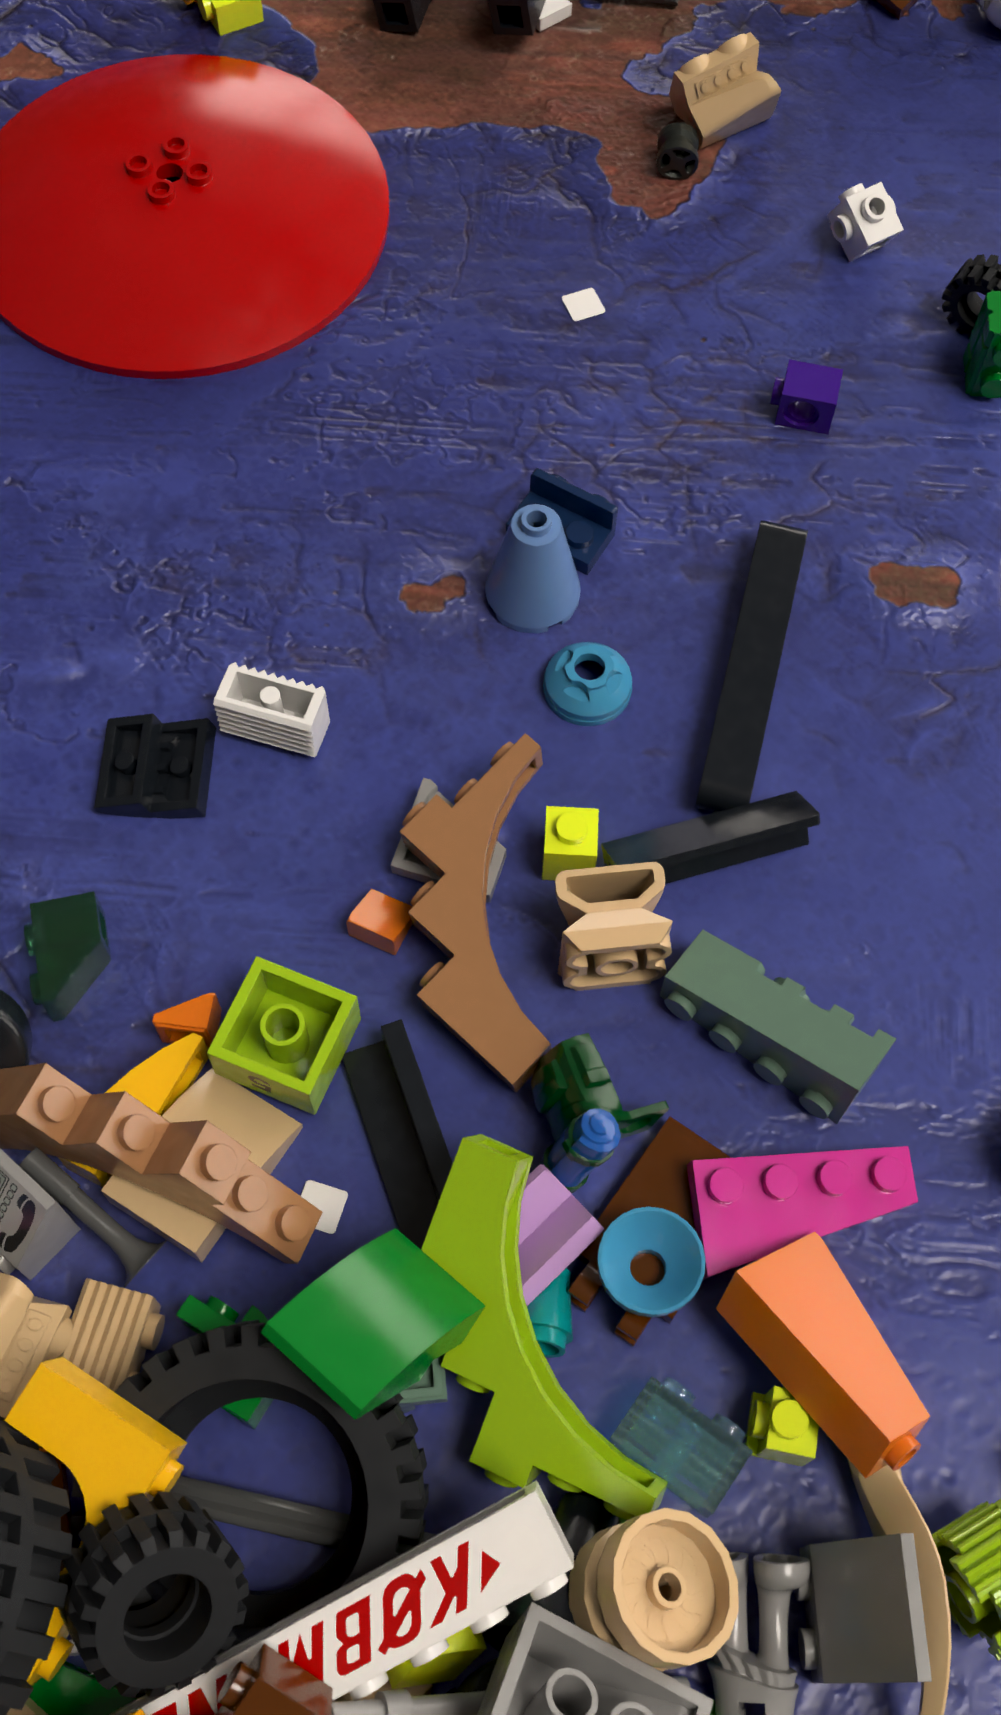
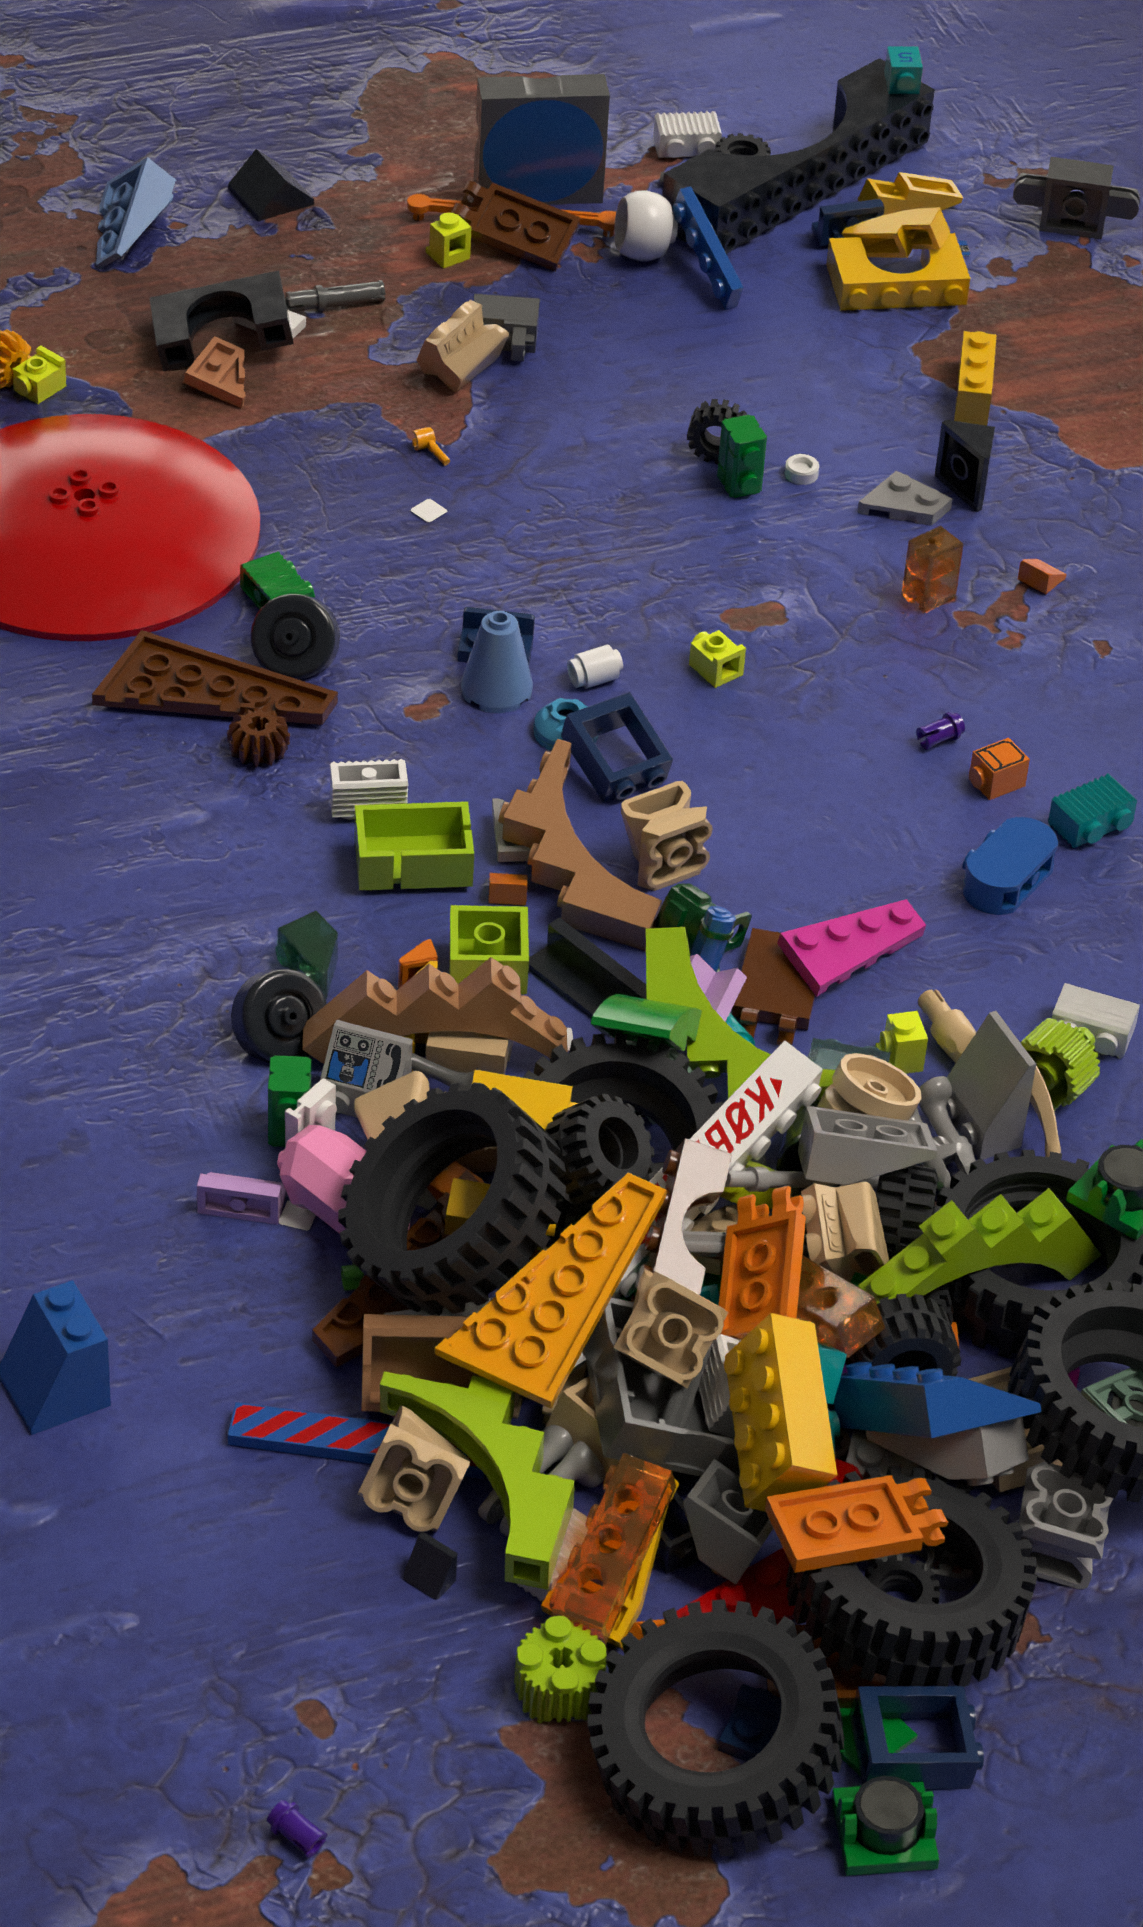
camera: 25 degrees left, 20 degrees down
black slope [94,714,216,819] -> none
neon yellow brick [542,806,599,881] -> none
dark azure piece [597,1207,706,1317] -> none
black panel [601,791,820,884] -> none
pearl dark grey wheel [656,123,699,180] -> none
sand green wedge [660,929,896,1124] -> none
black beam [695,520,808,812] -> none
orange slope [716,1232,930,1479] -> none
dark purple brick [770,359,843,435] -> none
white brick [827,182,904,262] -> none
none -> reddish brown wing [92,630,338,725]
none -> nougat wing [183,336,245,408]
none -> reddish brown gear [227,707,290,768]
none -> green brick [240,551,315,609]
none -> black wheel [251,594,340,680]
none -> lime piece [354,802,474,890]
none -> light orange hand [412,427,450,466]
none -> dark grey hinge [473,293,540,361]
none -> dark blue window [560,692,673,803]
none -> white brick [567,644,623,689]
none -> neon yellow brick [689,630,746,688]

